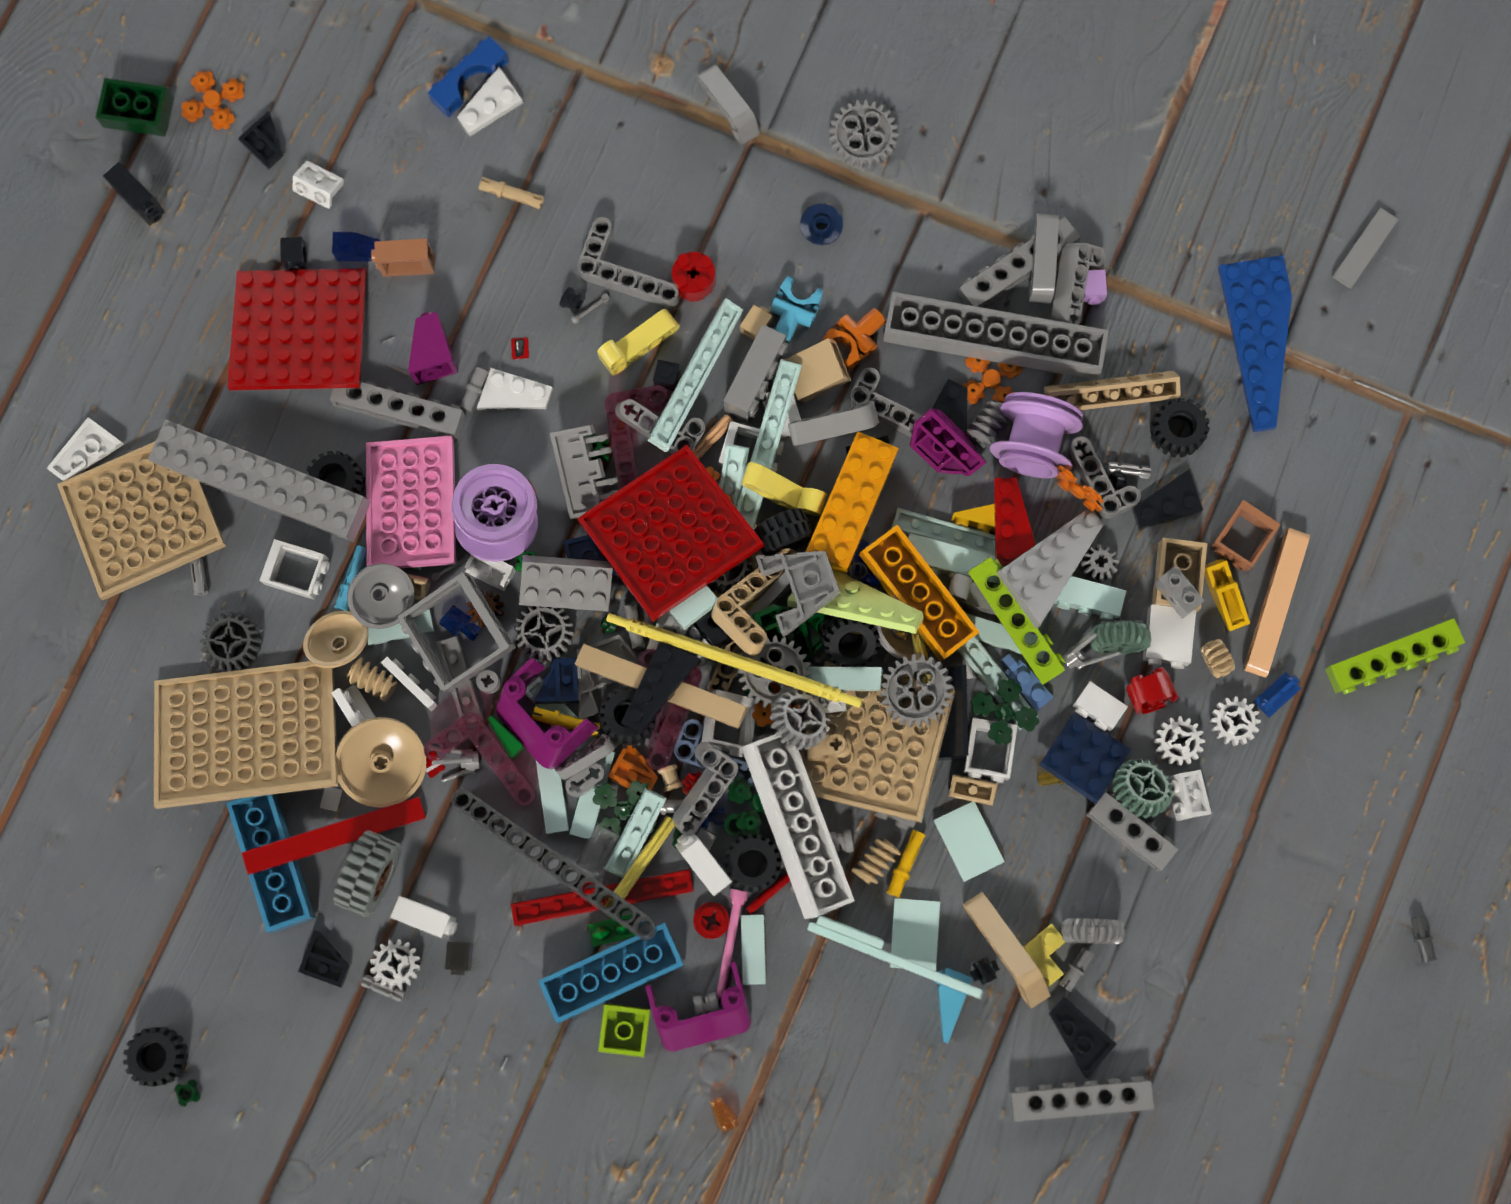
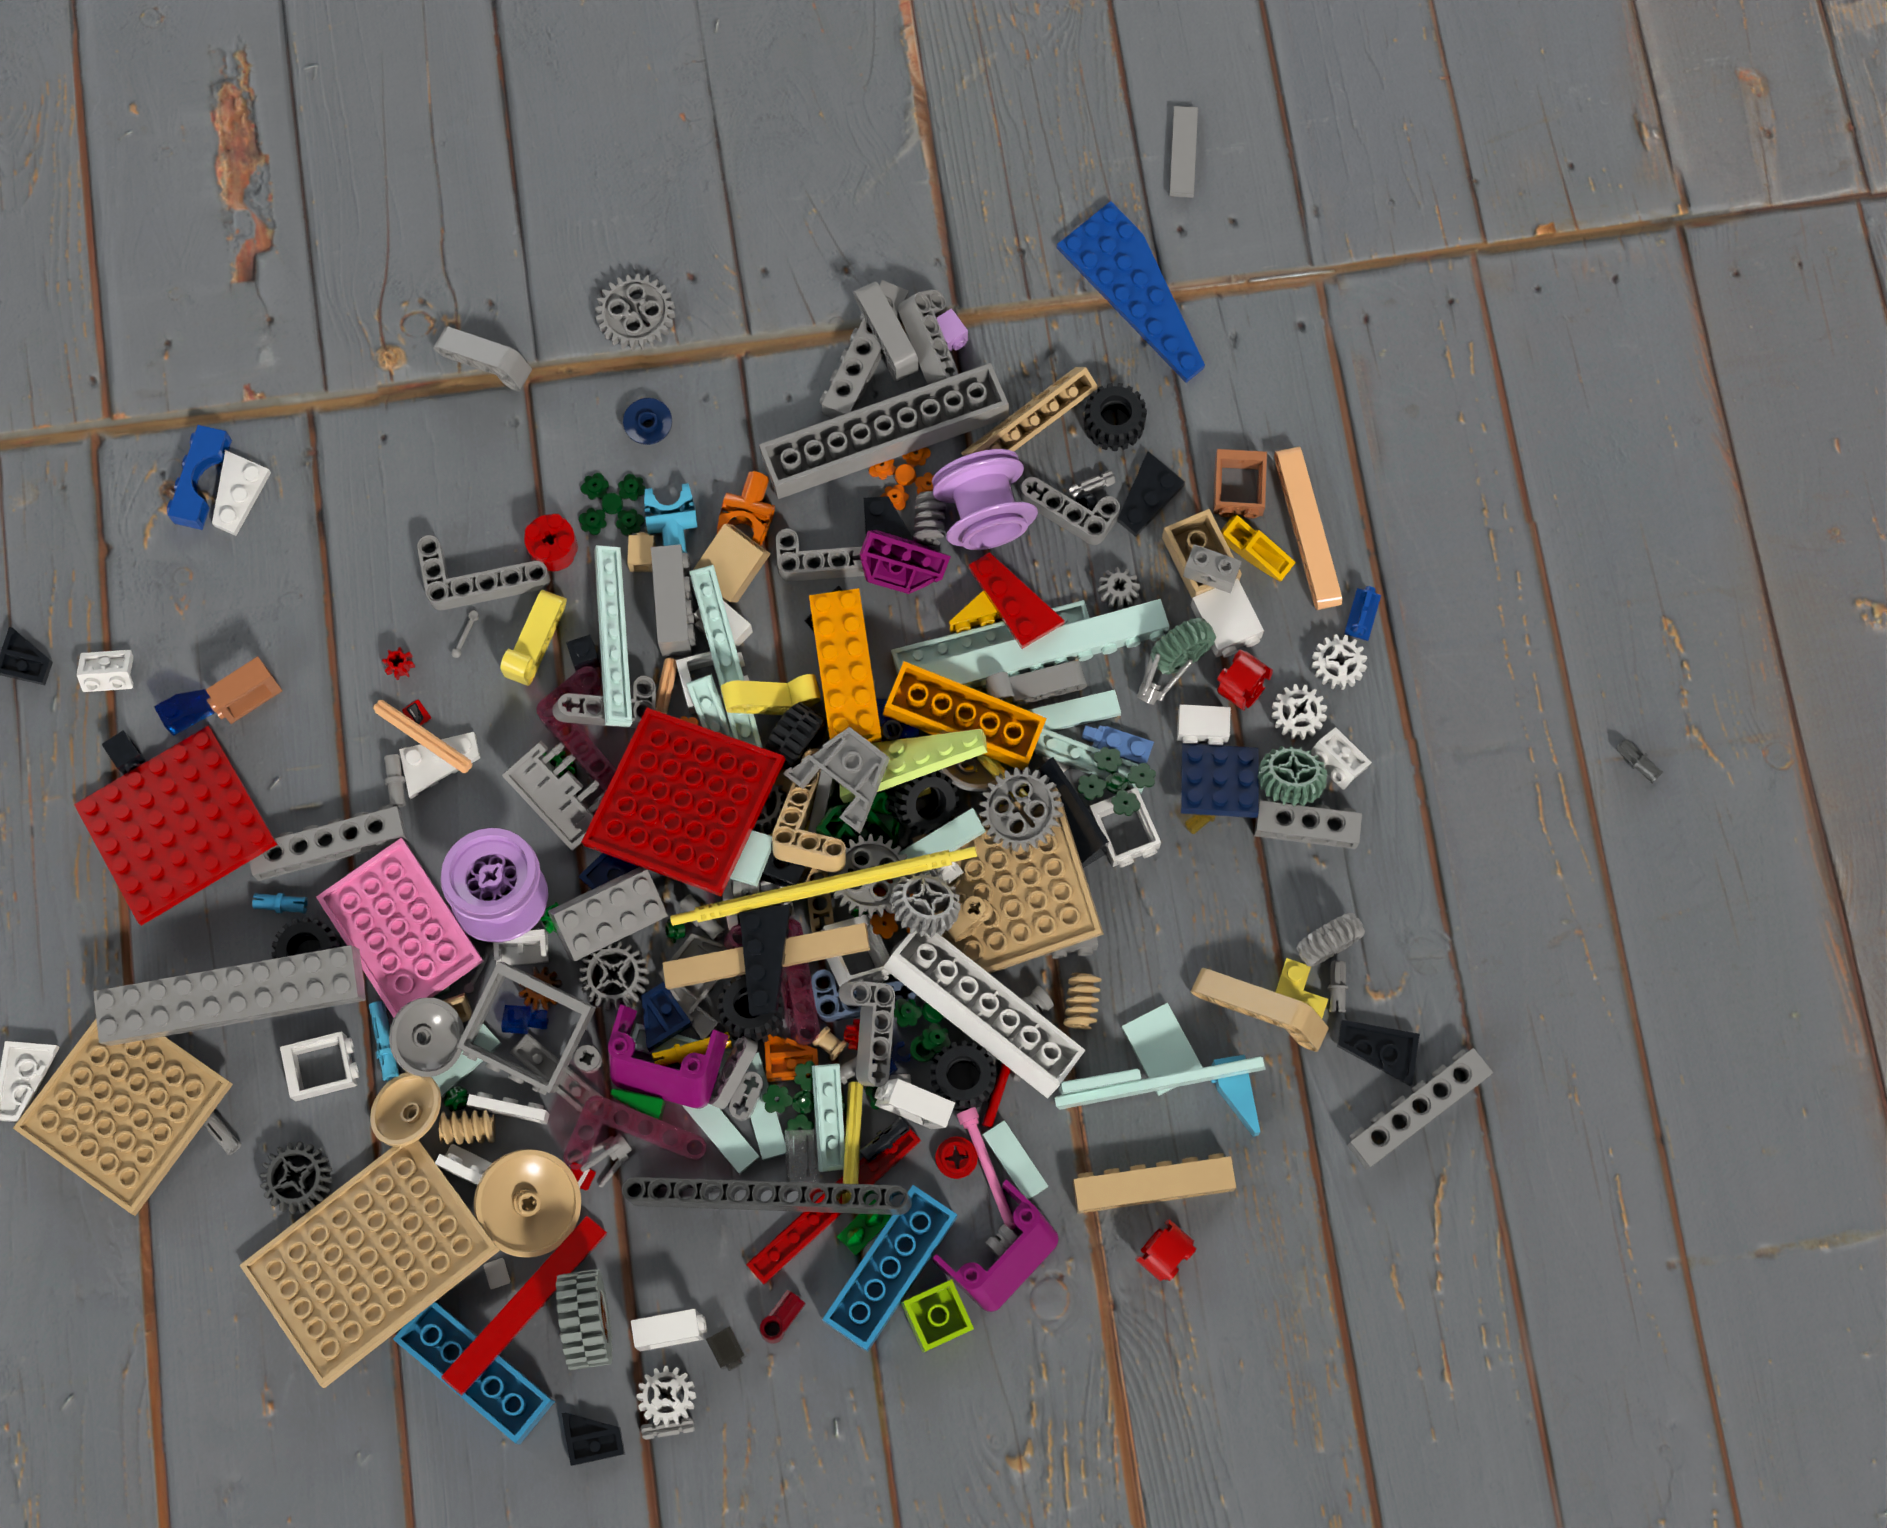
camera: 35 degrees left, 5 degrees down
magenta slope [408,312,458,385] -> none
tan pin [479,177,544,210] -> none
black wheel [559,287,585,314] -> none
clear orange cone [709,1096,739,1134] -> none
light grey beam [788,401,879,446] -> none
yellow pin [886,830,926,898] -> none
light aqua tile [933,801,1005,882] -> none
tan brick [948,774,998,806] -> none
lime brick [968,557,1066,685] -> none
black gear [970,957,1000,985] -> none
light grey wing [997,509,1104,628] -> none
orange plant [1056,465,1104,512] -> none
tan gear [1201,639,1235,678] -> none
lime brick [1325,618,1465,695] -> none
none -> dark azure pin [252,893,308,914]
none -> light nougat axle [373,700,472,773]
none -> red gear [382,647,415,680]
none -> dark green plate [444,1086,469,1112]
none -> dark green plant [579,473,646,536]
none -> dark red piece [760,1290,806,1344]
none -> black pin [859,1117,911,1164]
none -> tan brick [1073,1153,1236,1214]
none -> red brick [1135,1219,1197,1281]

